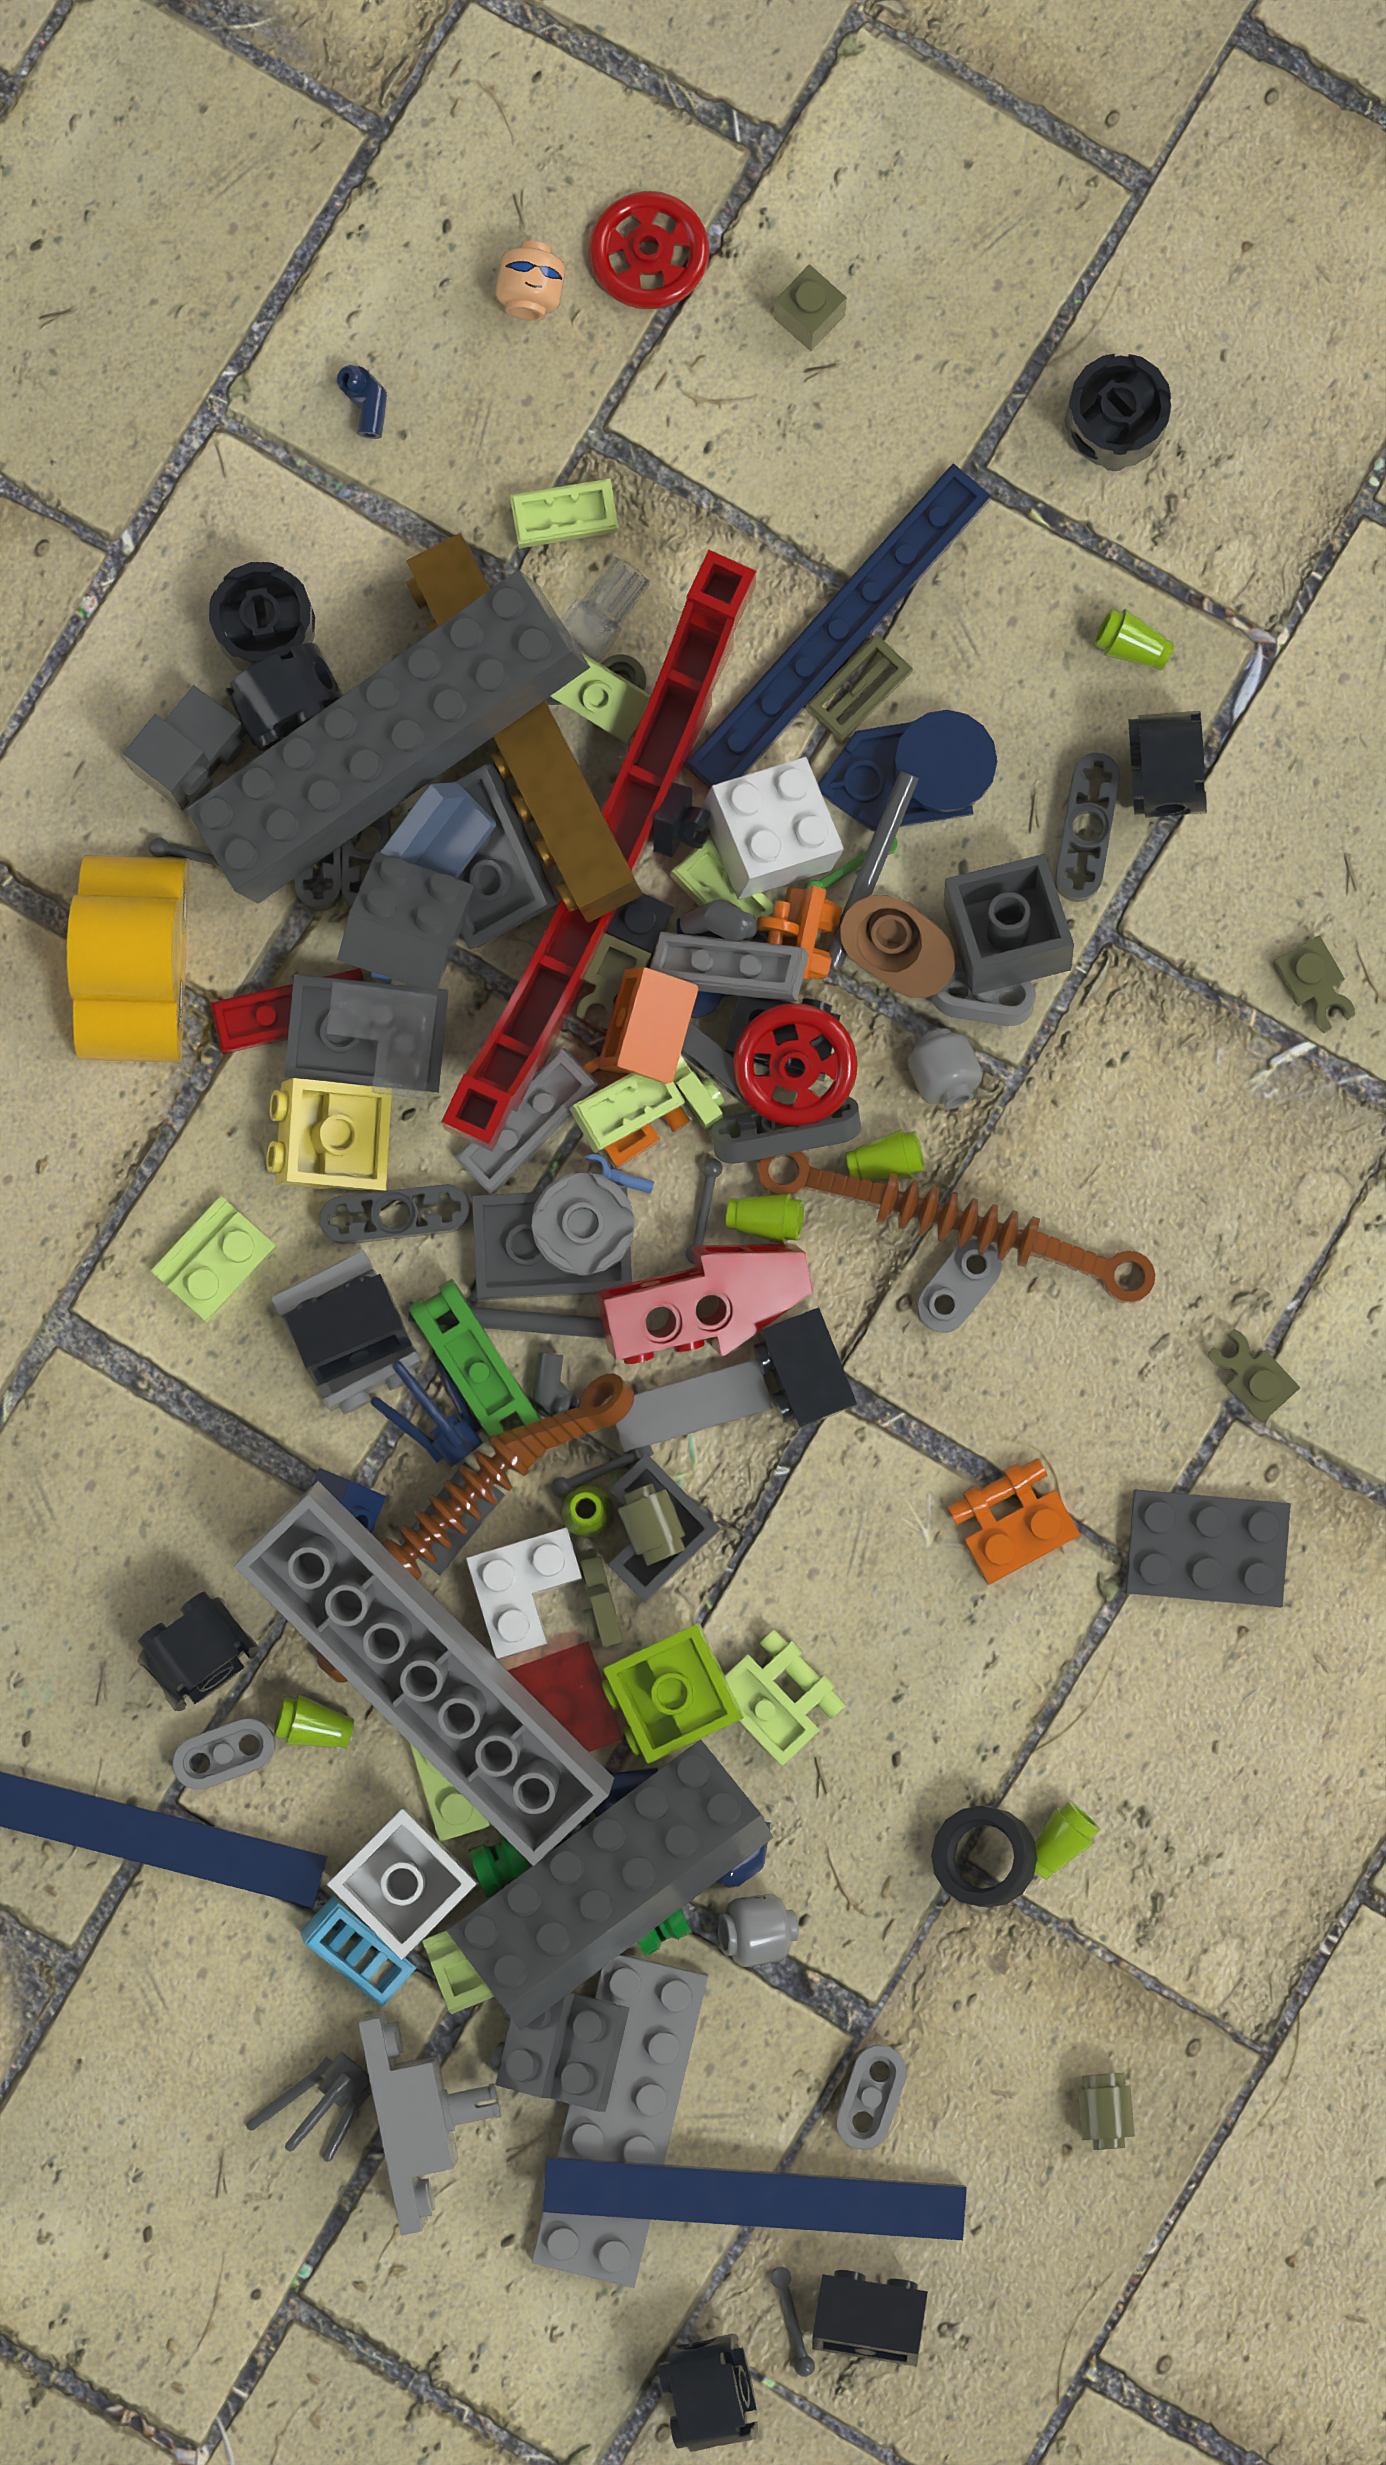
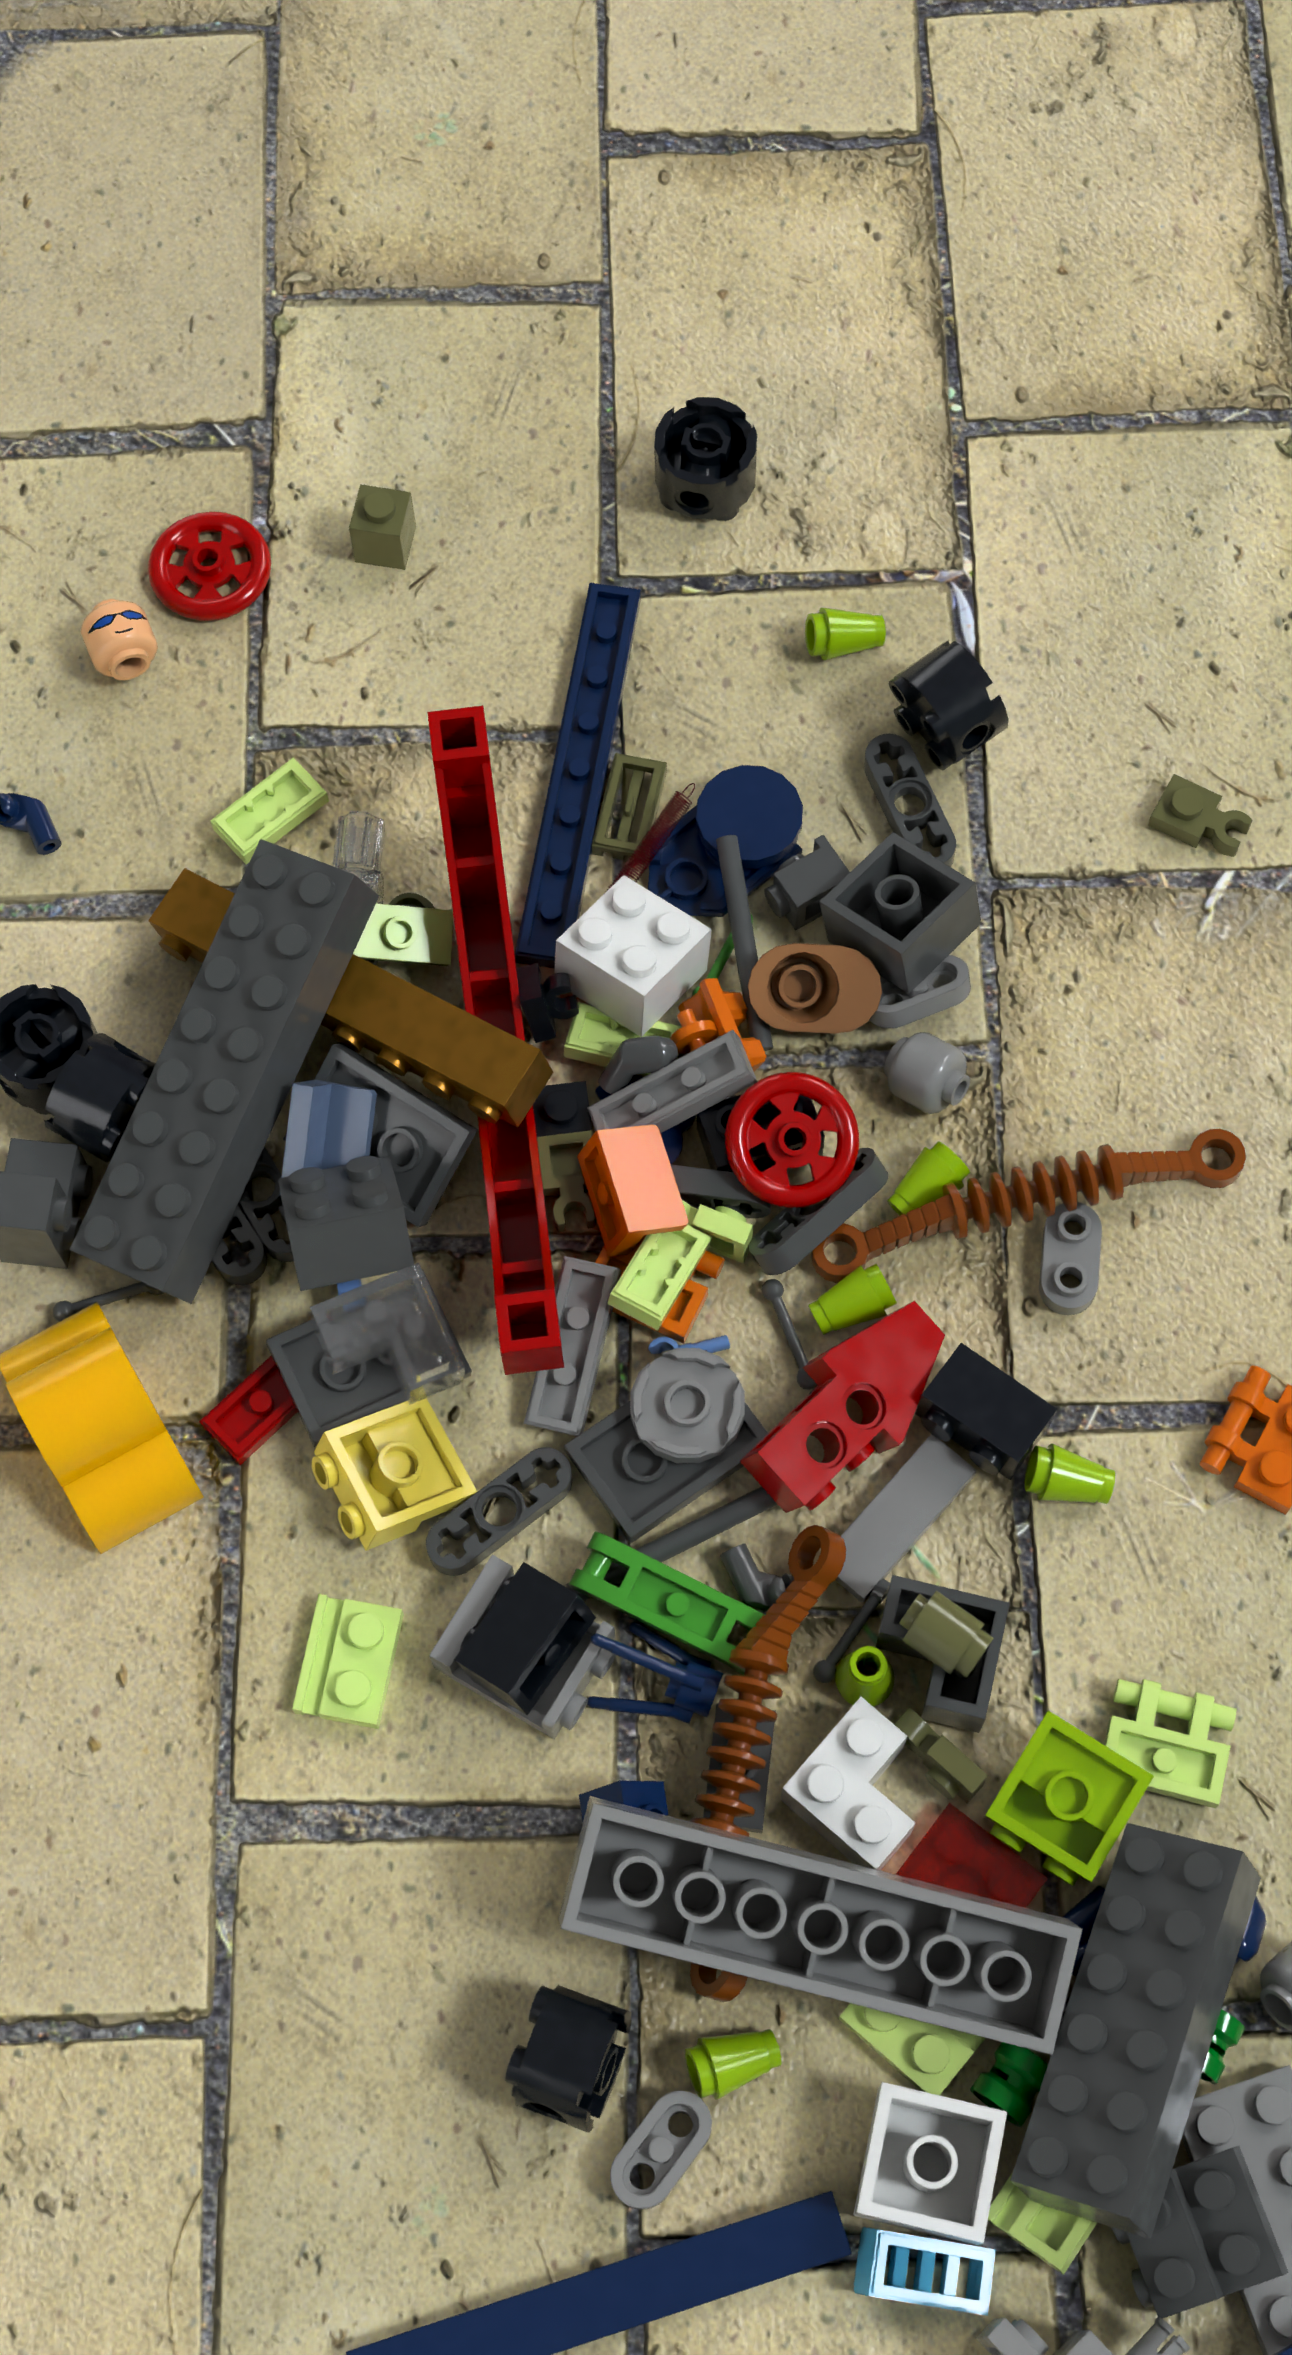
camera: 30 degrees left, 15 degrees down
none -> dark red piece [604,783,695,894]
none -> dark grey brick [764,834,850,931]
none -> lime cone [1024,1443,1115,1504]

